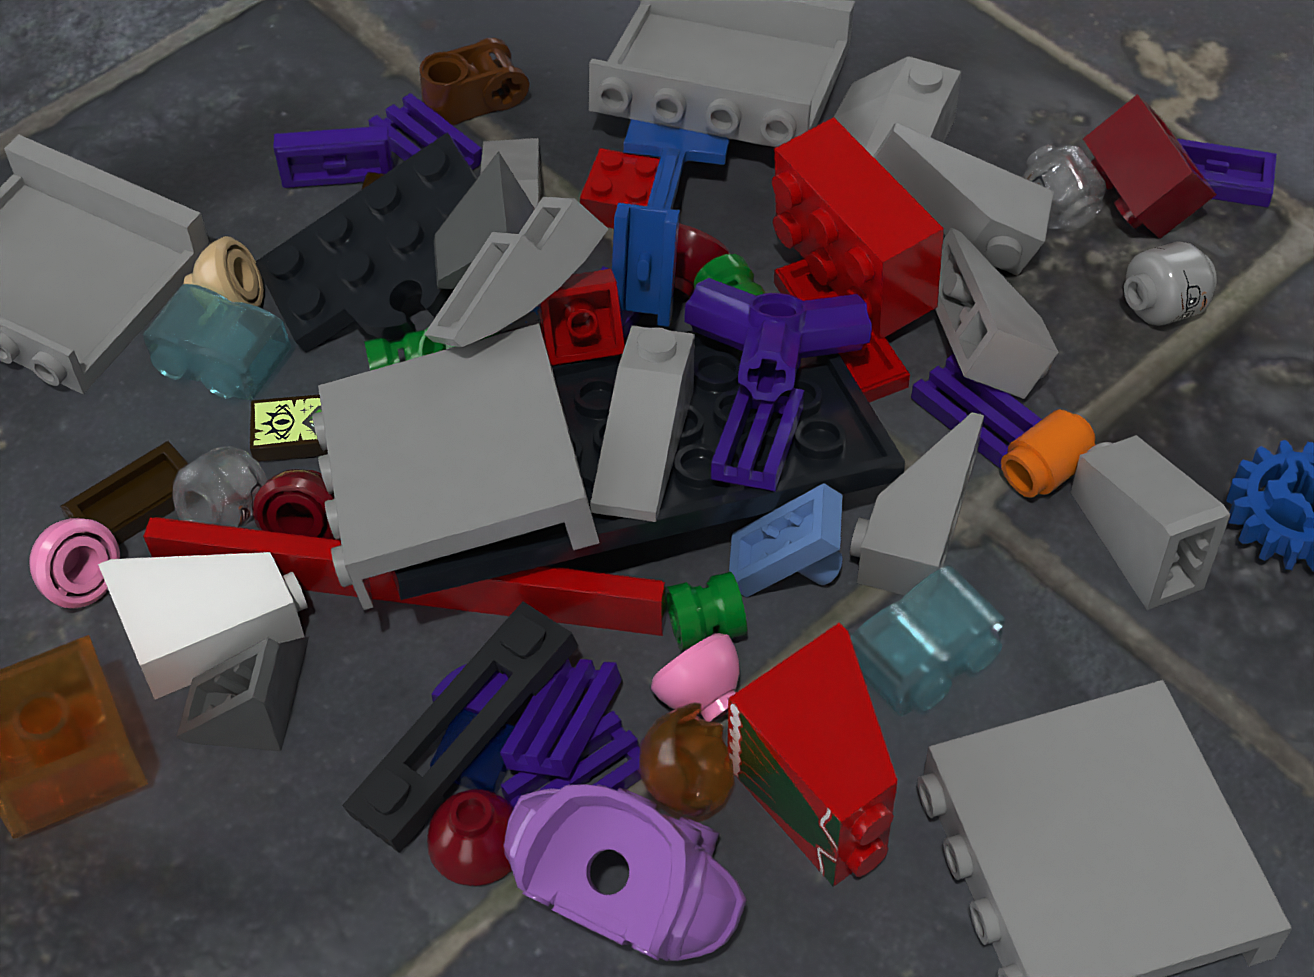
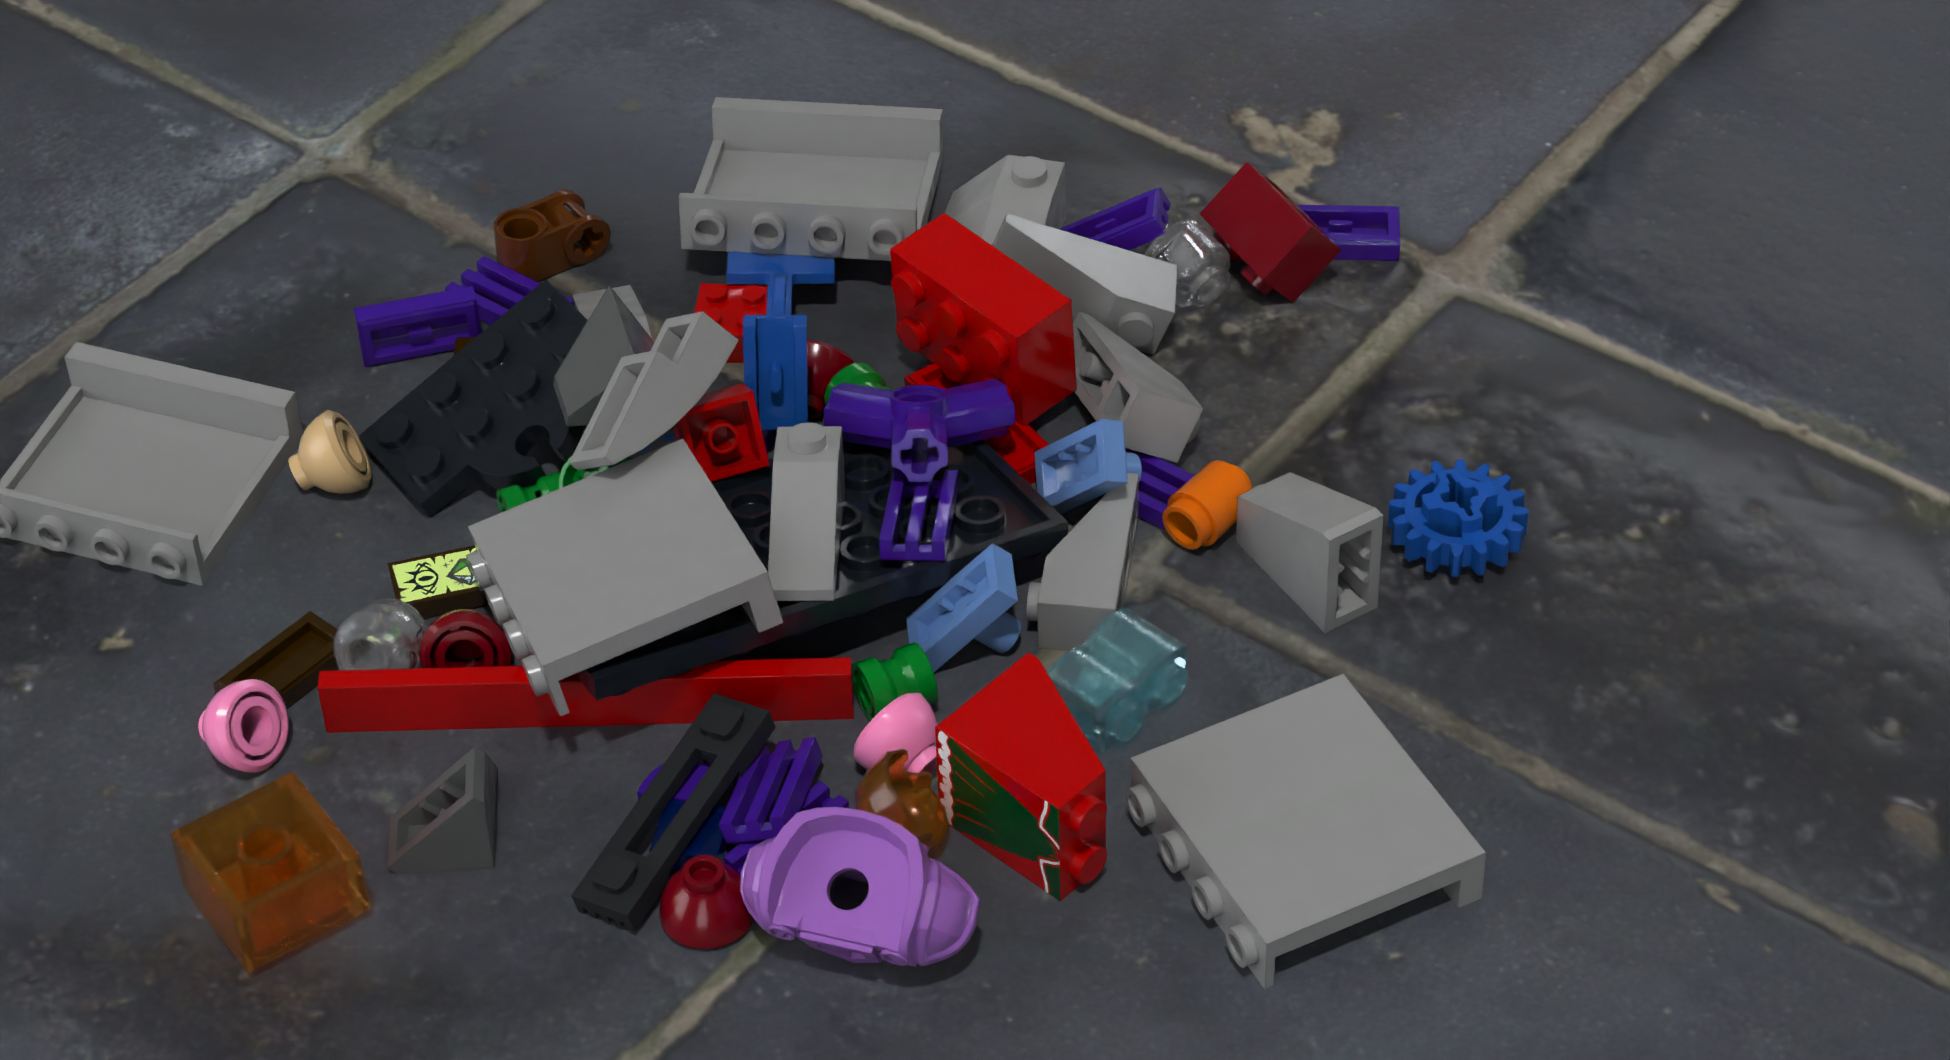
camera: 10 degrees left, 10 degrees down
white slope [98,552,308,700] -> none
clear light blue brick [142,284,291,400] -> none
light grey head [1124,241,1217,326] -> none
none -> medium blue tile [1034,419,1142,515]
none -> dark purple tile [1060,188,1171,251]

